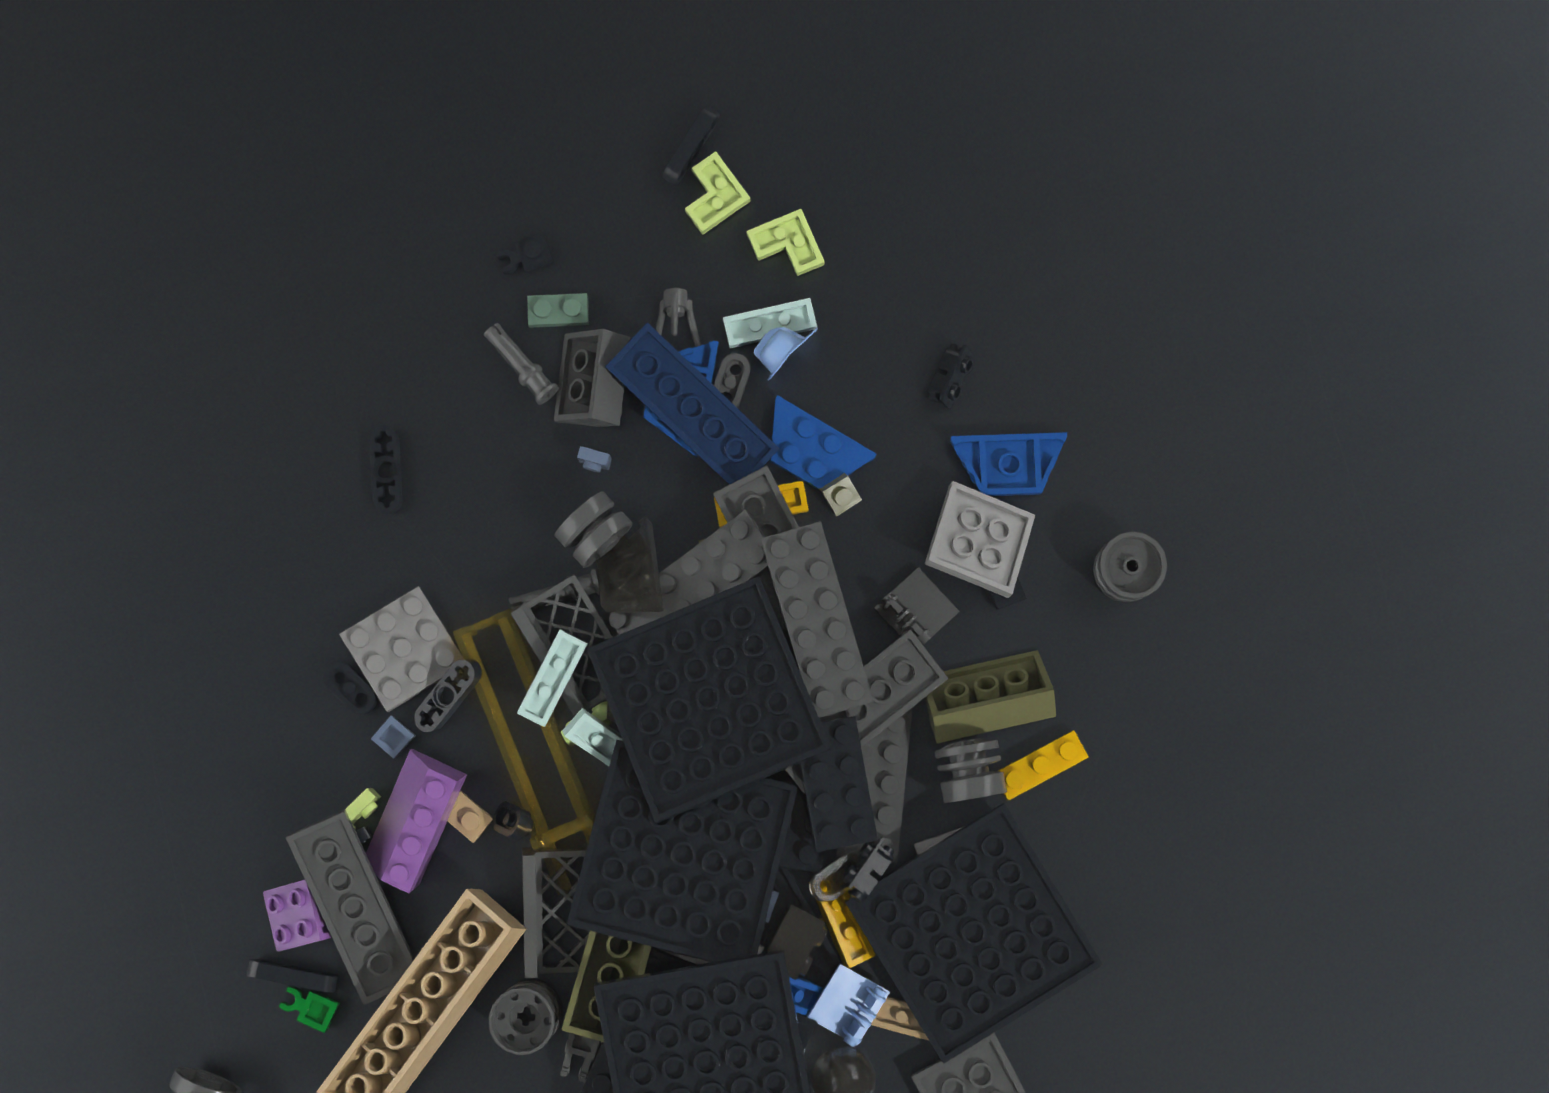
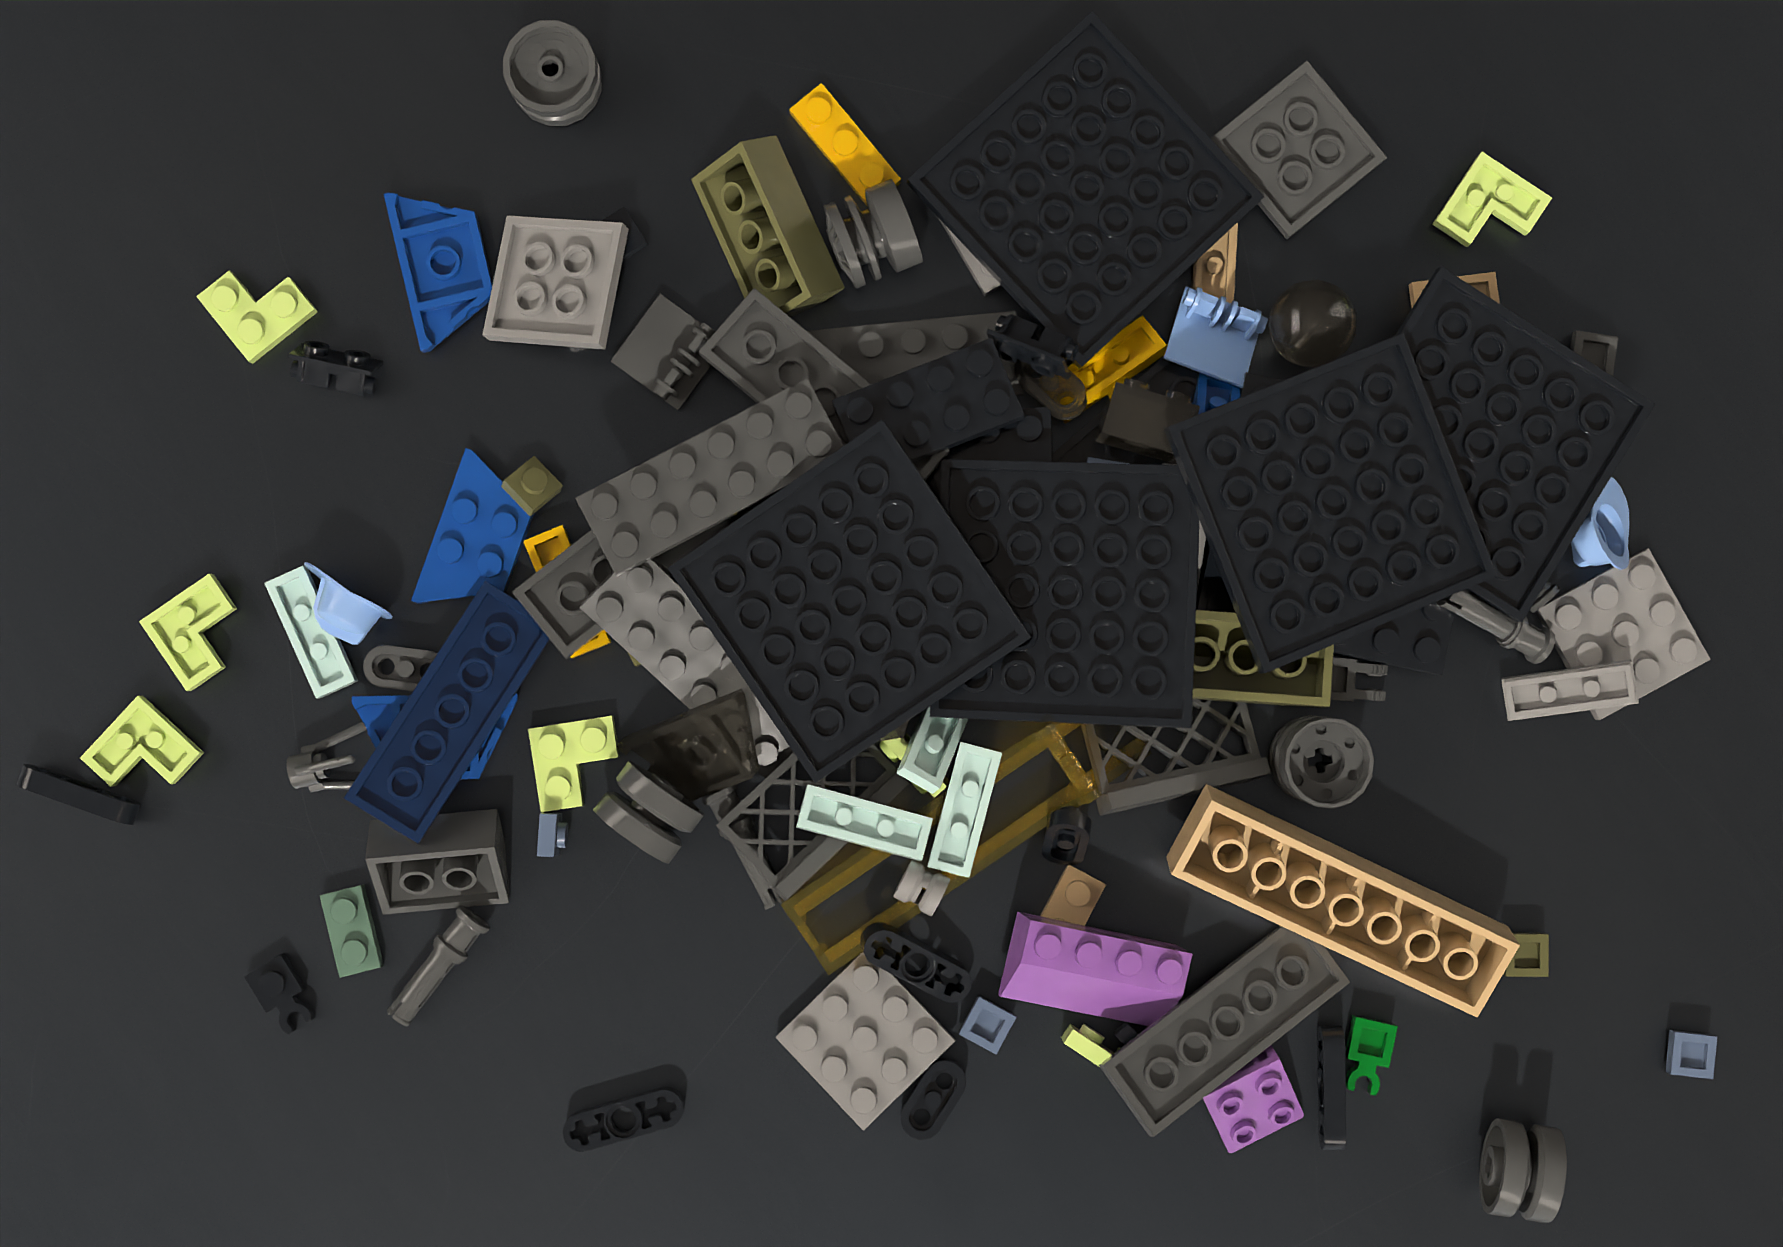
camera: 100 degrees left, 5 degrees up
none -> yellowish green plate [196,270,318,364]
none -> yellowish green plate [528,716,620,812]
none -> light grey wheel [893,859,950,916]
none -> light aqua plate [927,742,1002,878]

